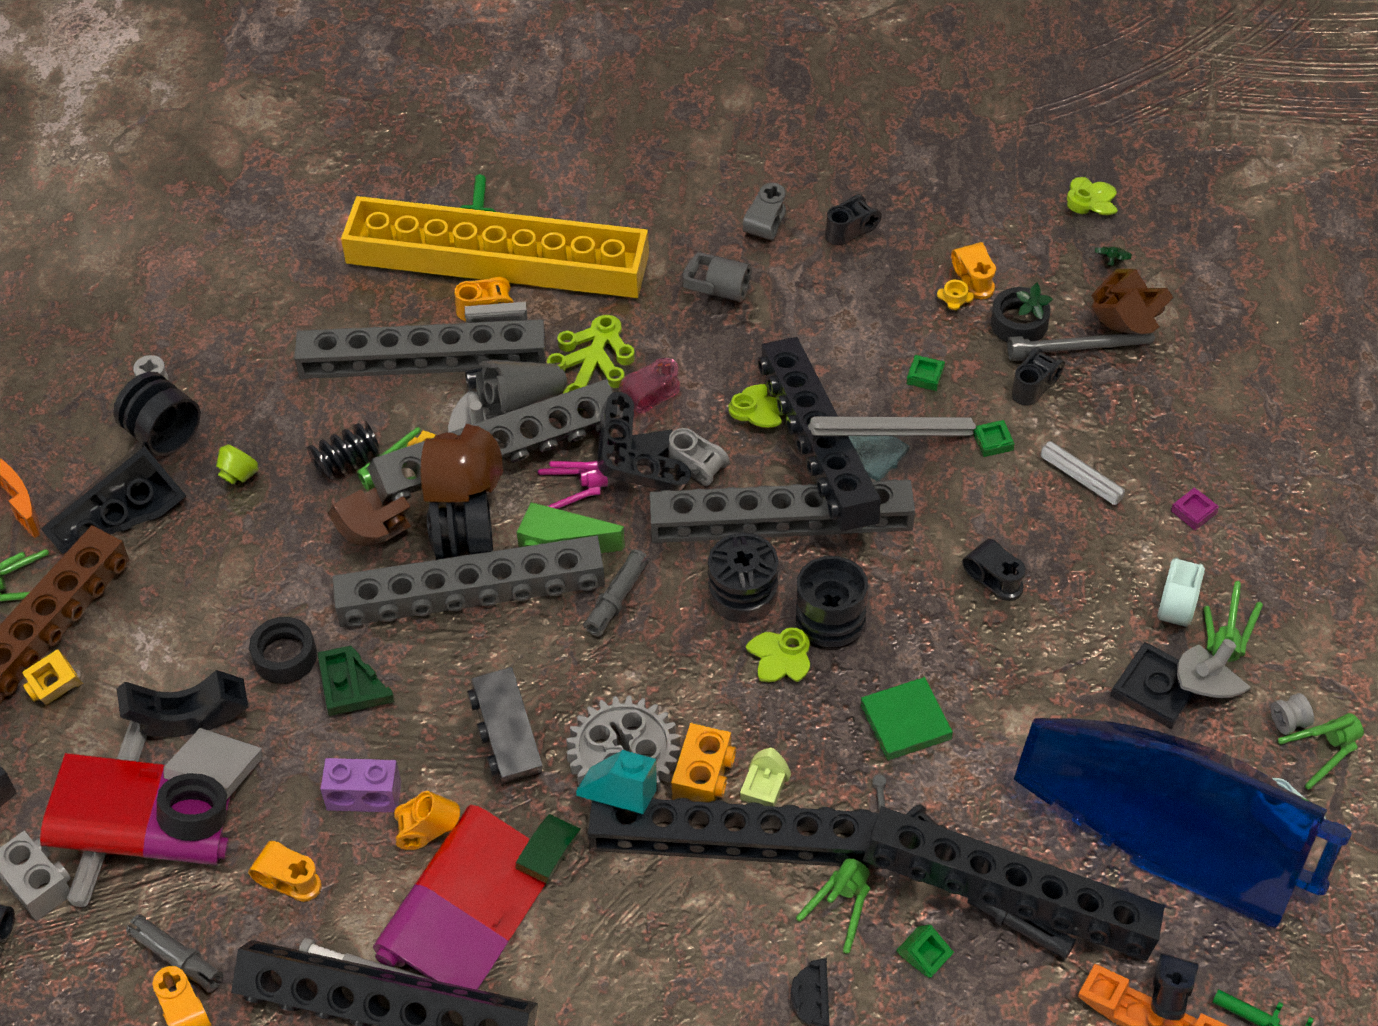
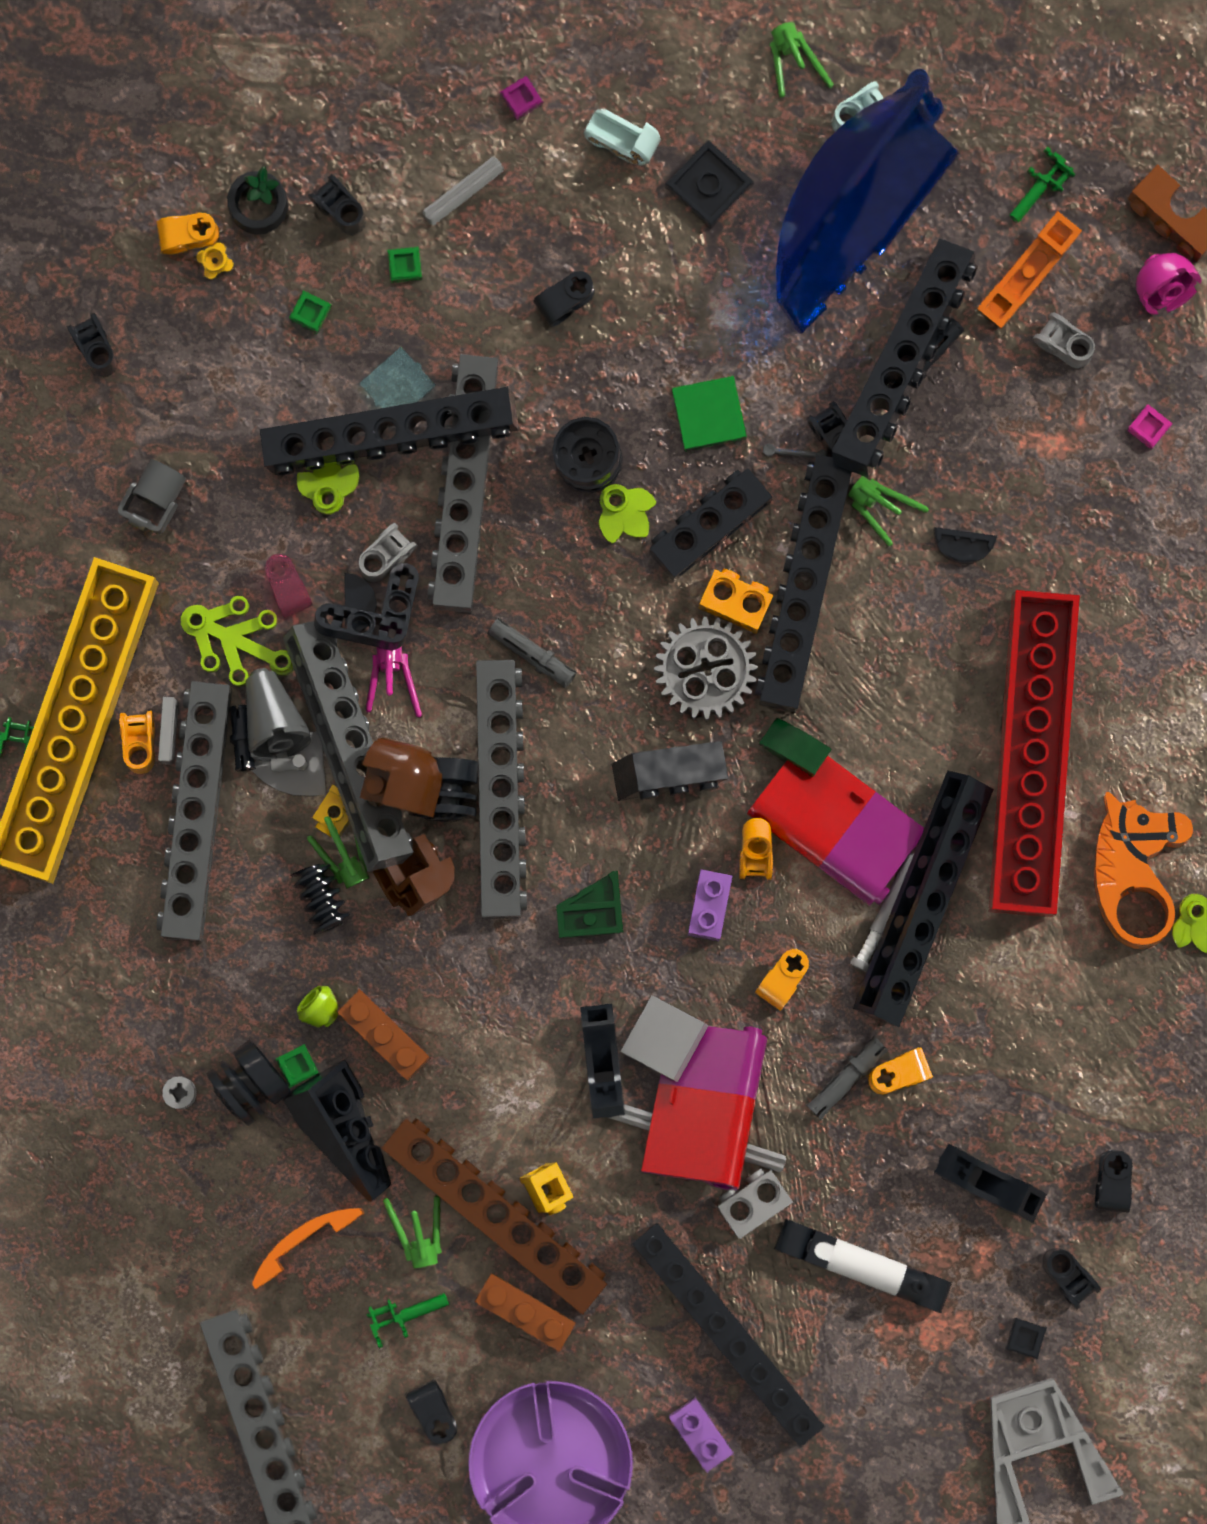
camera: 85 degrees left, 30 degrees up
black tyre [156,773,227,841] -> none
black tyre [249,617,317,683] -> none
bright green slope [517,502,625,553] -> none
teal slope [576,750,657,814] -> none
black wheel [708,533,779,623] -> none
yellowish green tile [740,748,791,806] -> none
dark grey piece [743,183,786,240] -> none
light grey axle [808,416,976,436] -> none
green slope [896,924,954,978] -> none
dark grey piece [1007,333,1155,362] -> none
lime plate [1067,177,1118,215] -> none
reddish brown brick [1091,269,1173,334] -> none
dark green plant [1095,246,1132,265] -> none
black piece [1151,953,1199,1020] -> none
light grey shield [1177,639,1251,698] -> none
bright green plant [1203,581,1263,662] -> none
light grey wheel [1271,693,1314,735] -> none
none -> green tile [276,1044,319,1088]
none -> dark orange arch [337,989,431,1082]
none -> black brick [649,468,772,582]

